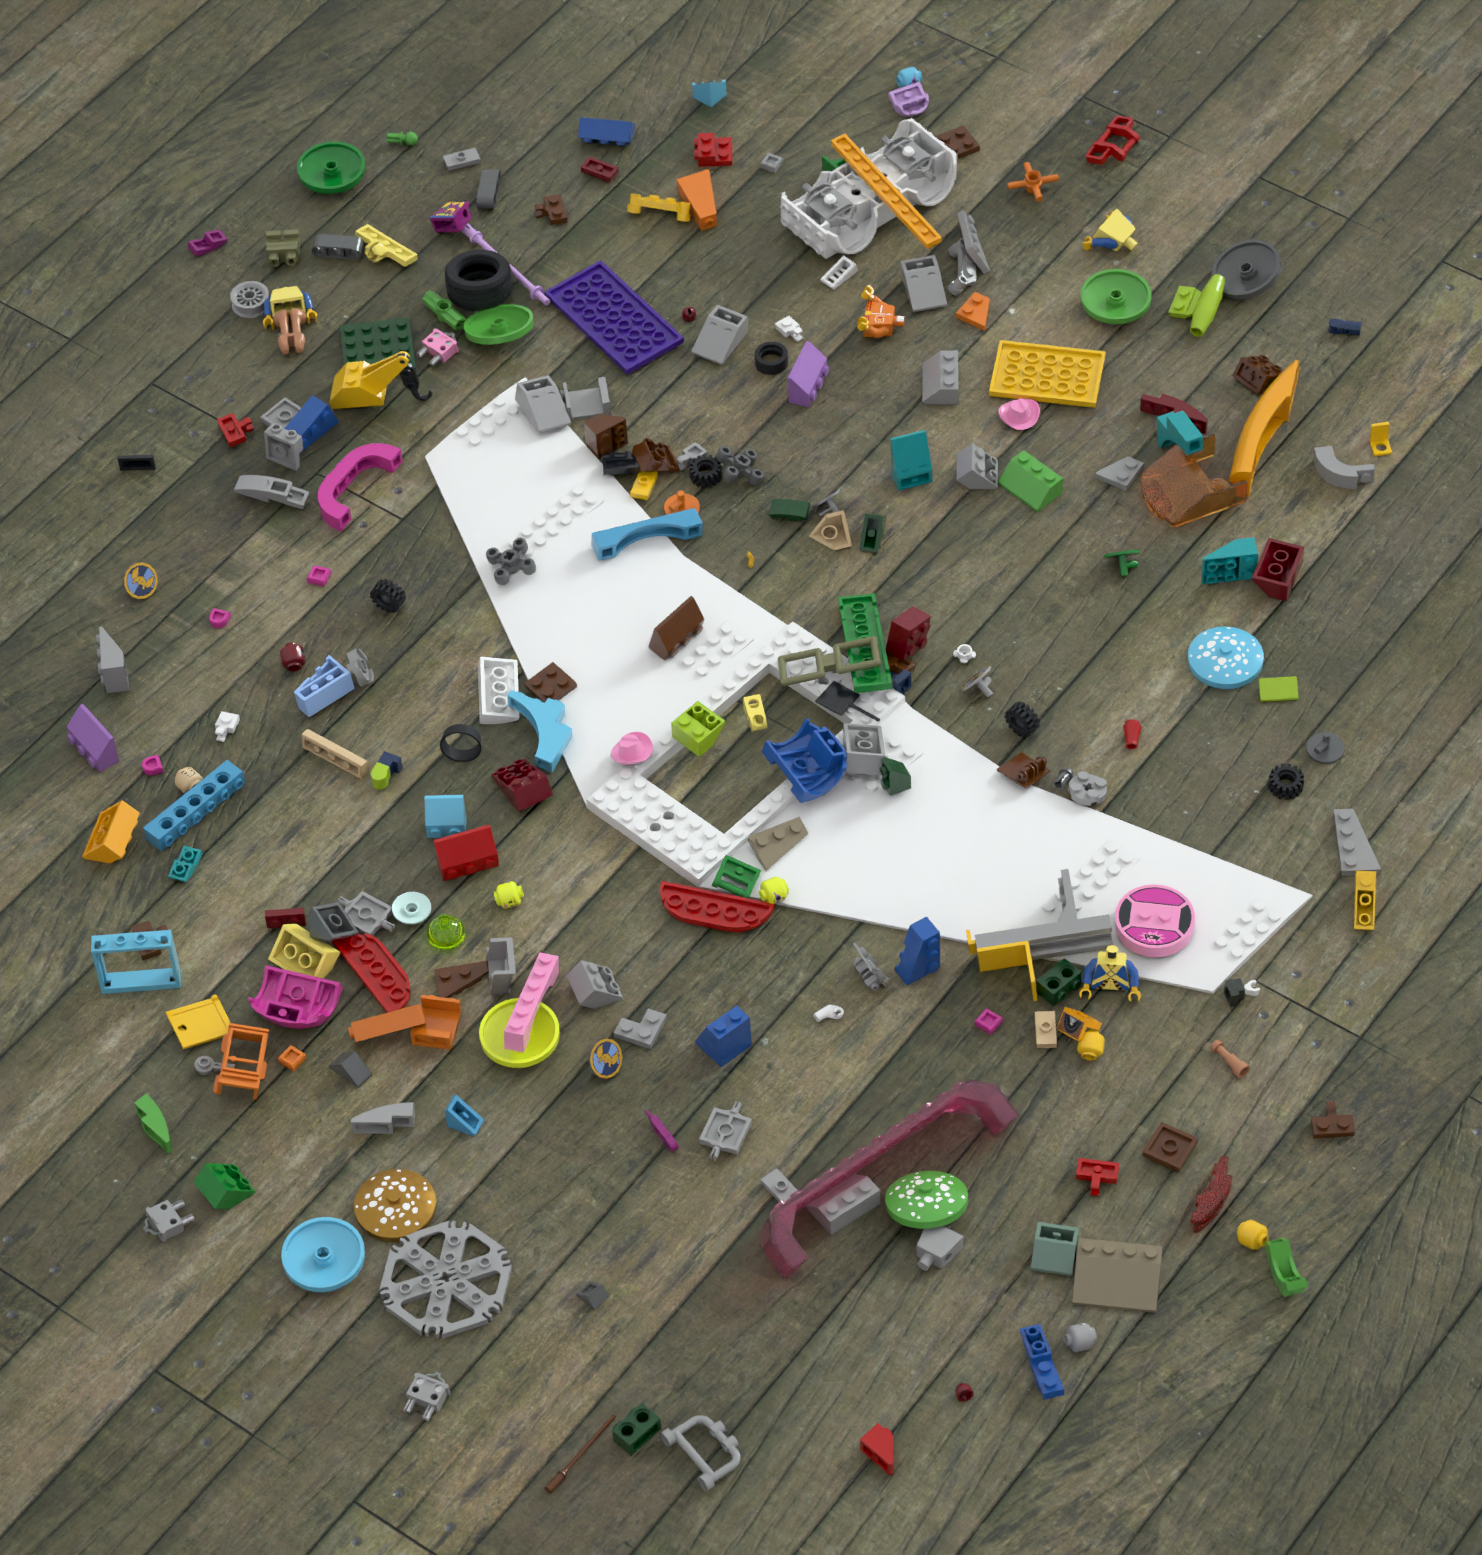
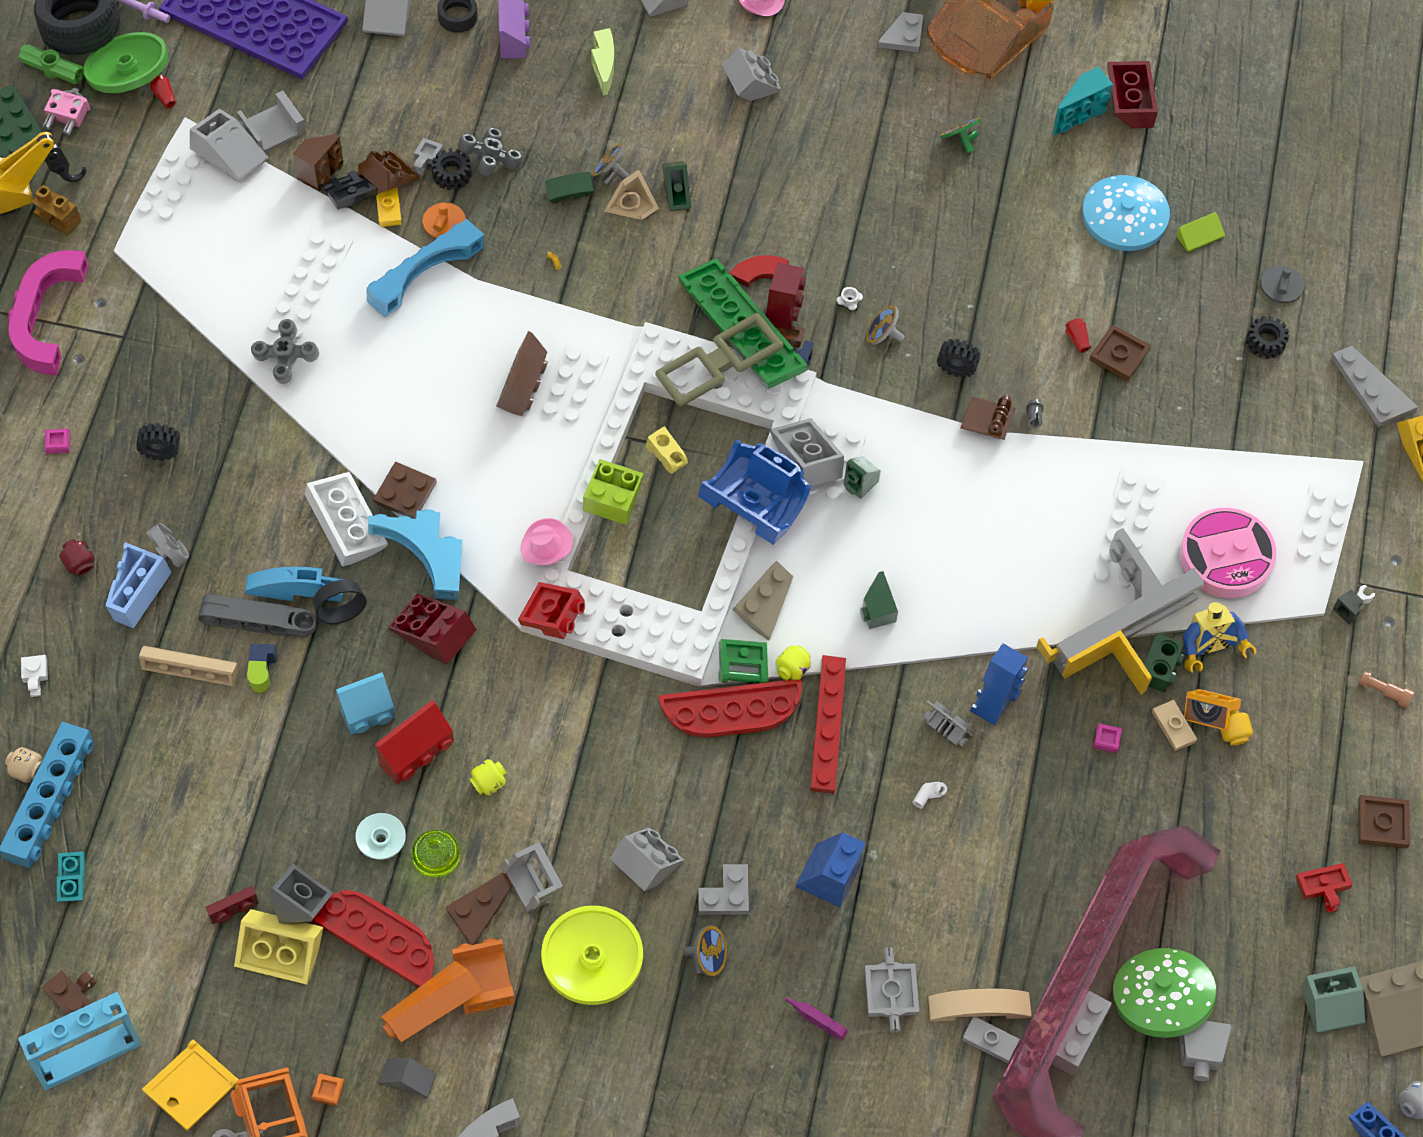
camera: 30 degrees left, 10 degrees up
dark pink piece [248,965,343,1029] -> none
light grey plate [337,891,395,936] -> none
dark azure slope [445,1095,484,1136] -> none
bright pink arch [504,953,559,1053] -> none
black piece [815,681,880,722] -> none
teal slope [890,430,932,491] -> none
bright green slope [998,450,1063,512] -> none
light grey plate [1068,771,1107,806] -> none
none -> pearl gold hips [31,185,81,236]
none -> red cone [150,75,176,108]
none -> dark grey piece [198,594,317,636]
none -> dark azure slope [245,567,344,602]
none -> red plate [518,582,585,639]
none -> yellowish green slope [591,28,614,96]
none -> red tile [729,255,789,287]
none -> red plate [810,655,846,794]
none -> dark green slope [860,571,898,629]
none -> tan slope [928,989,1032,1022]
none -> reddish brown plate [1089,324,1151,381]

